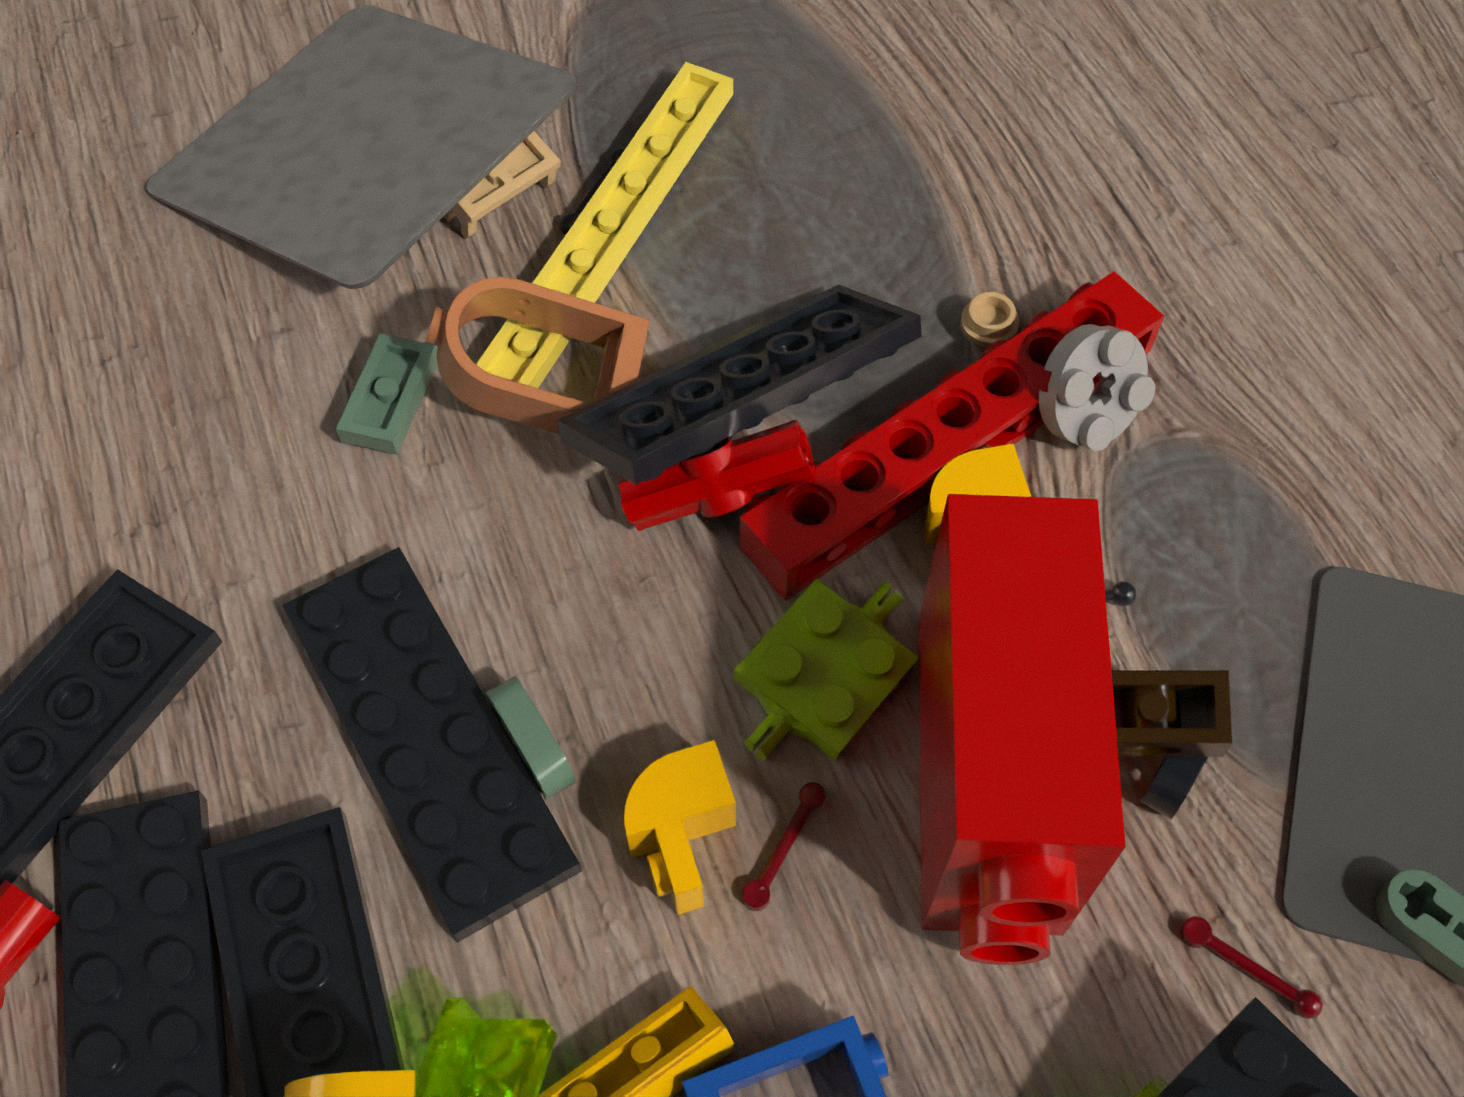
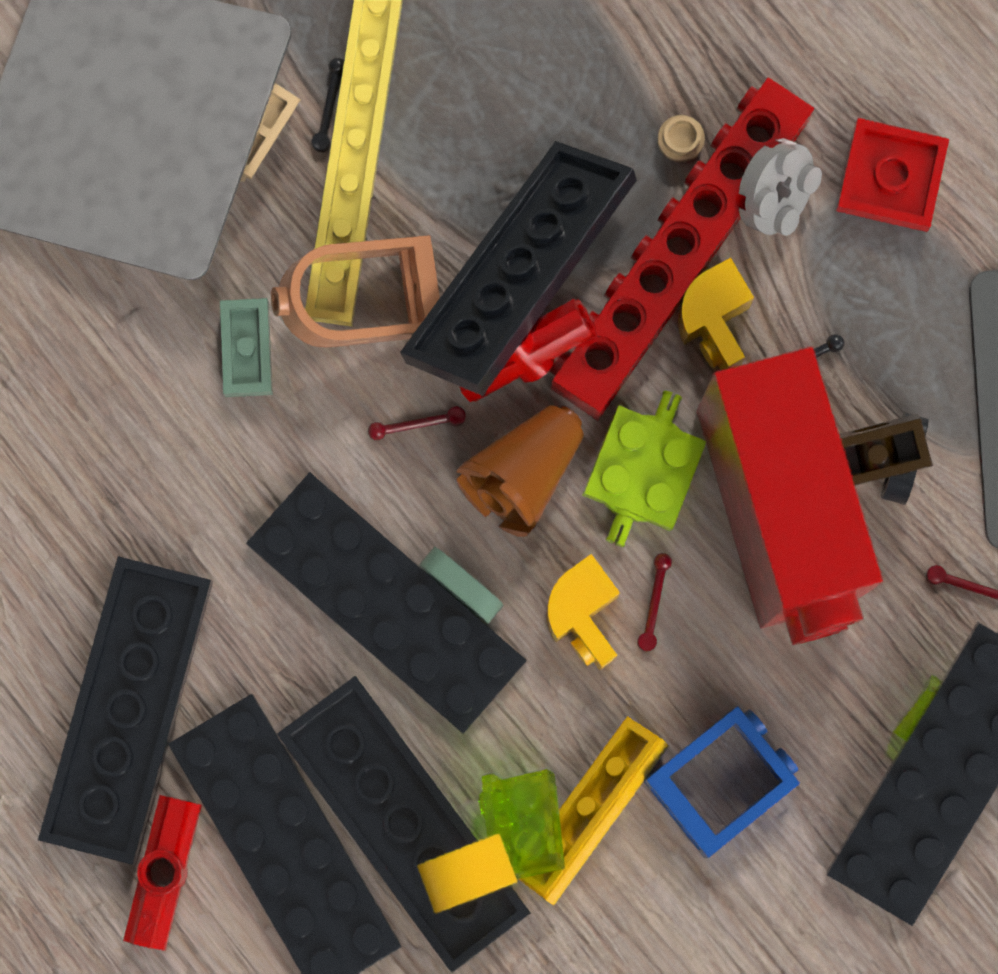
camera: 20 degrees left, 20 degrees up
none -> dark red hinge [368,406,466,440]
none -> dark orange cone [456,405,584,537]
none -> red plate [836,118,949,232]

